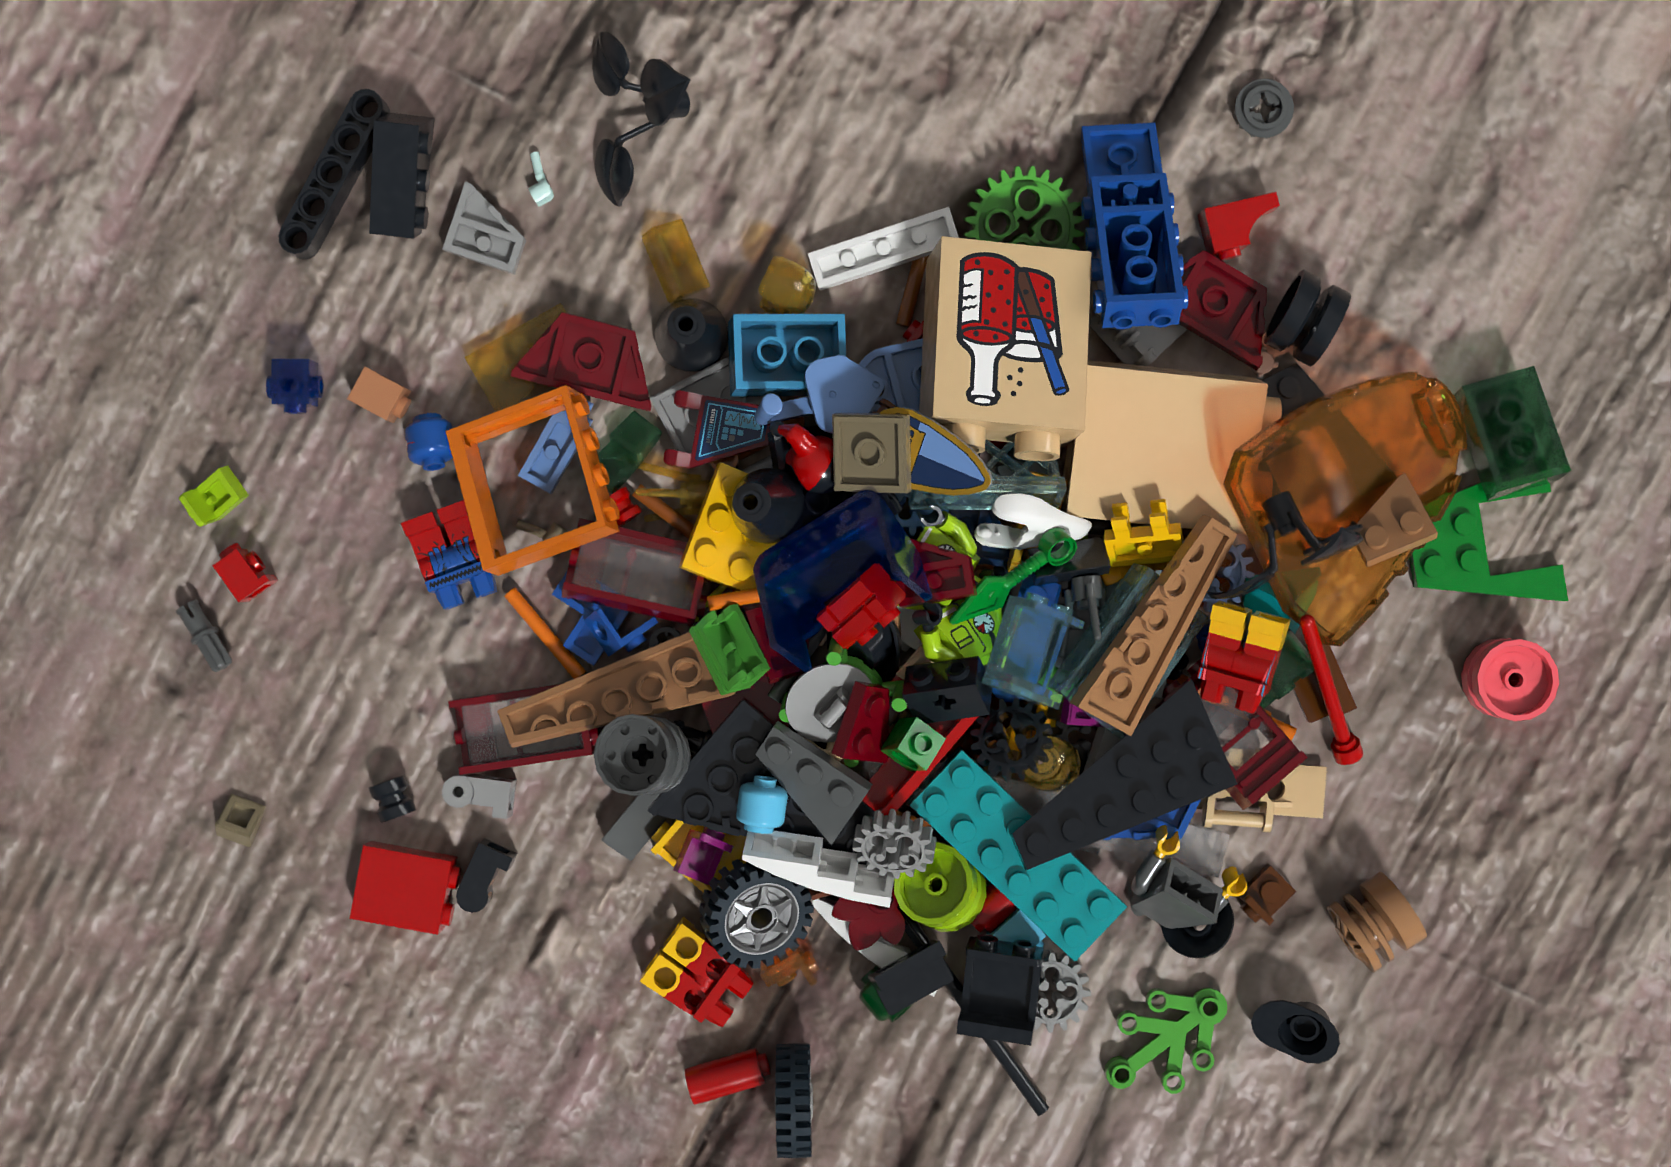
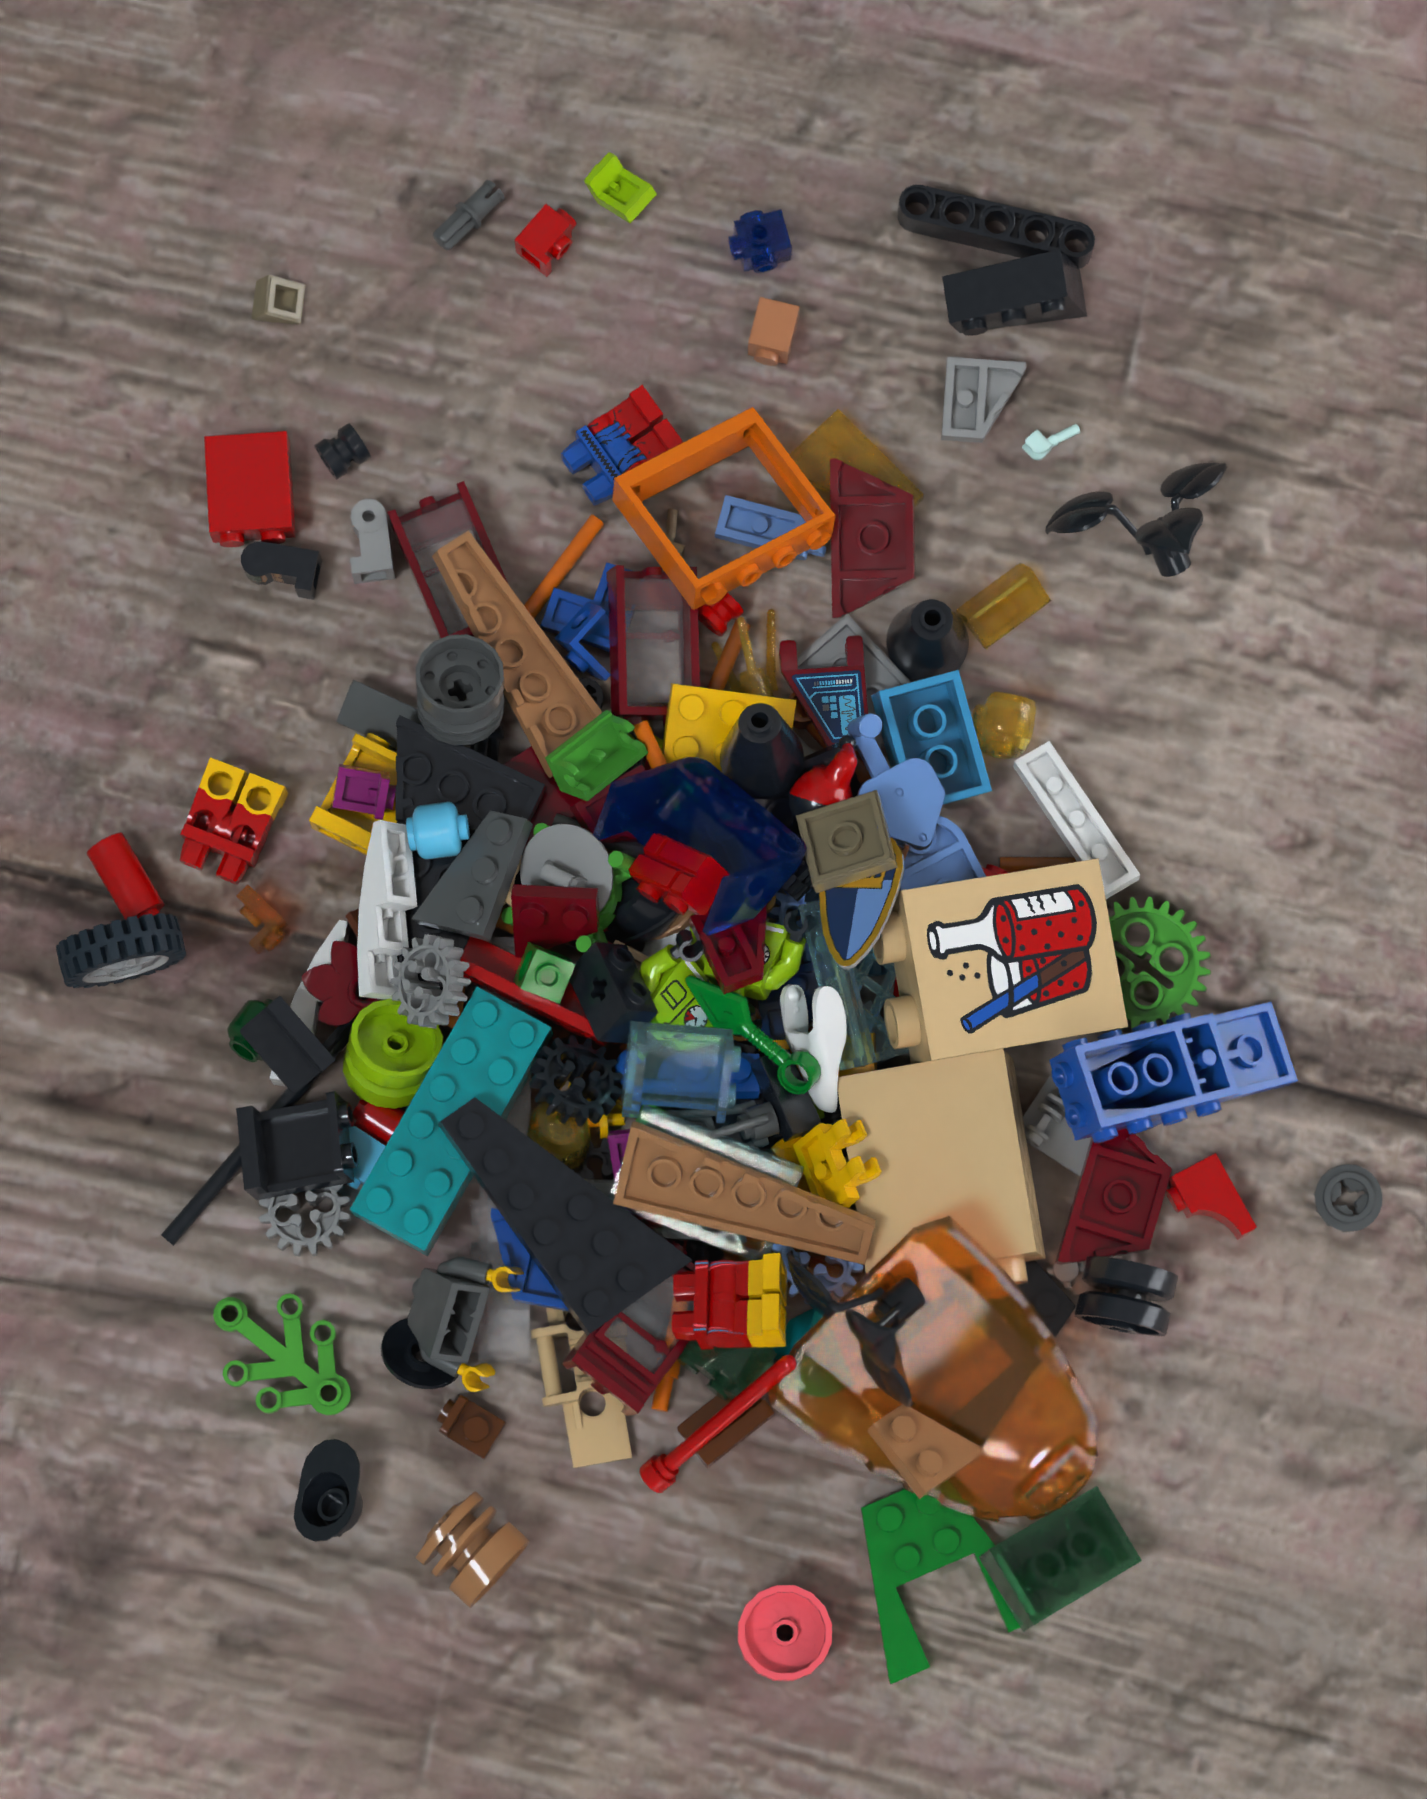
camera: 75 degrees right, 10 degrees down
blue head [405,413,453,471] -> none
clear green slope [598,410,662,494] -> none
wheel [699,859,814,969] -> none

